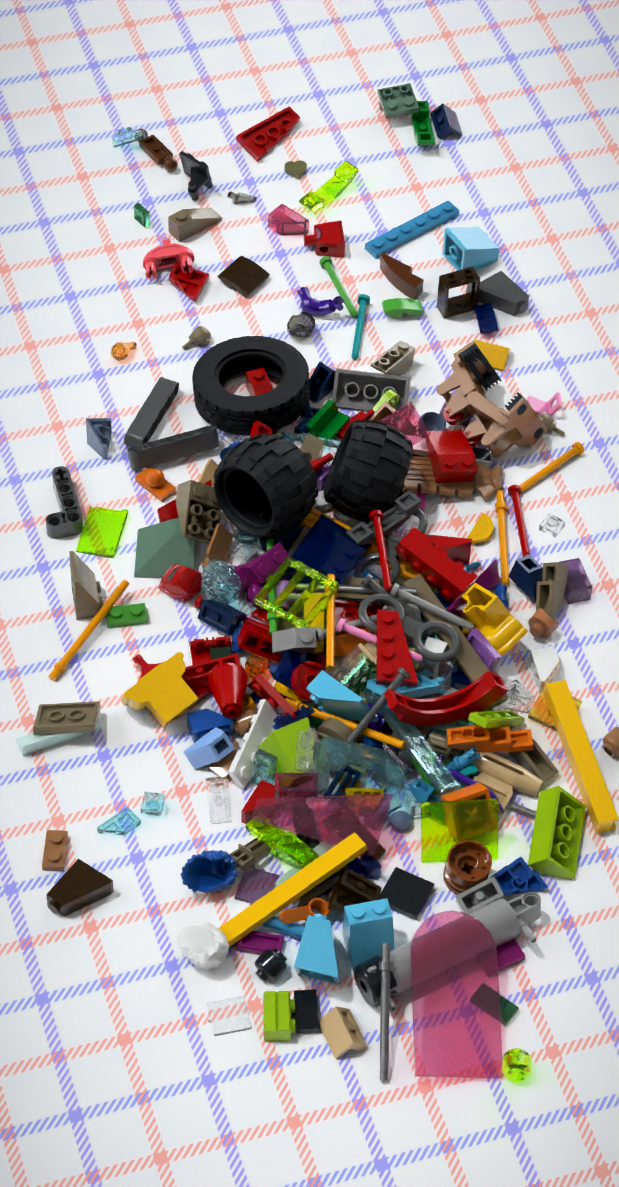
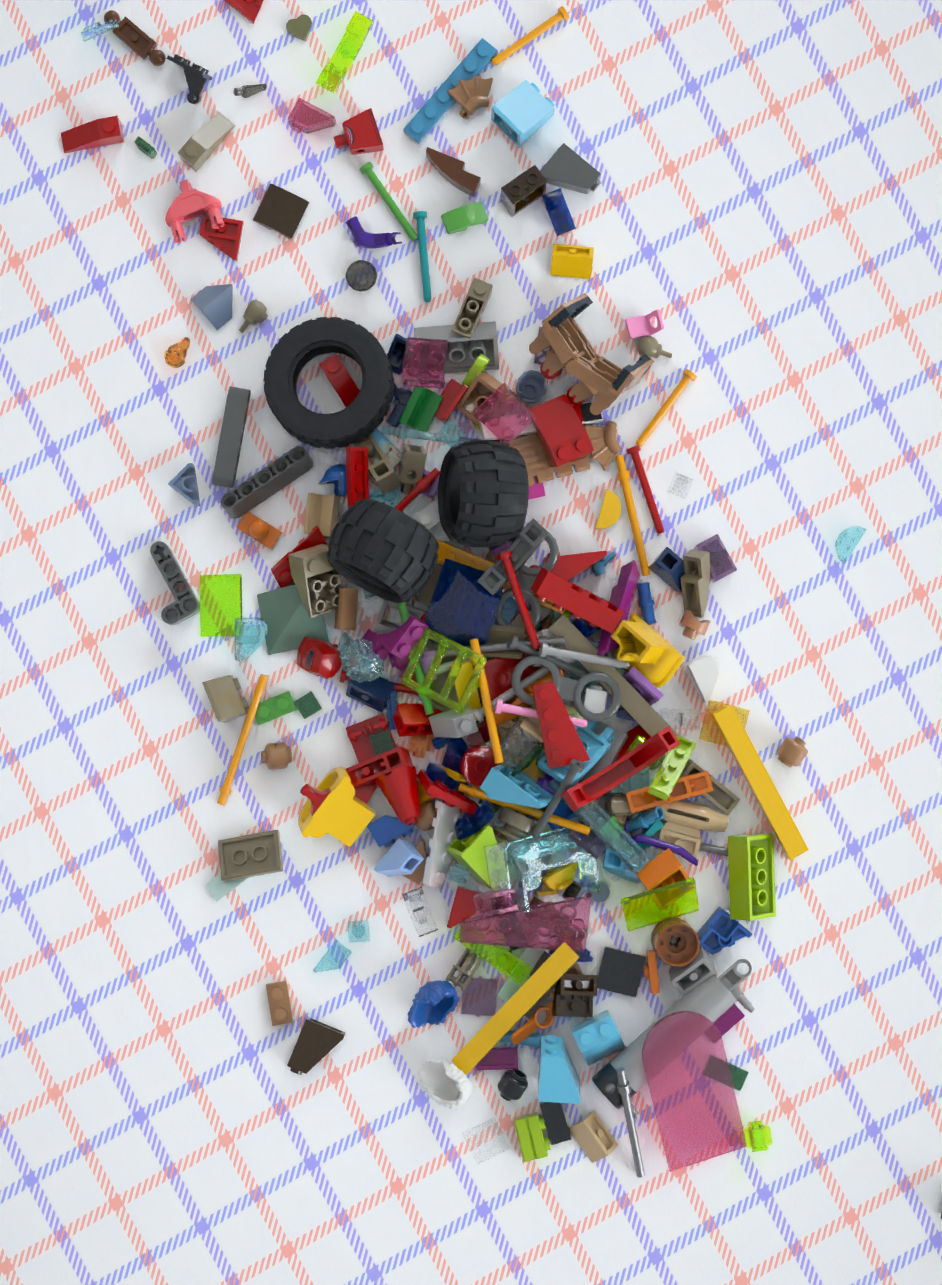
camera: 10 degrees left, 35 degrees up
none -> red slope [61,115,125,153]
none -> sand blue slope [191,284,233,331]
none -> clear light blue slope [234,617,267,663]
none -> medium nougat head [261,742,292,770]
none -> clear green tile [294,691,323,719]
none -> clear pink bracket [401,337,448,389]
none -> medium nougat arm [447,75,493,119]
none -> light orange bar [491,6,570,66]
none -> orange plate [644,950,660,994]

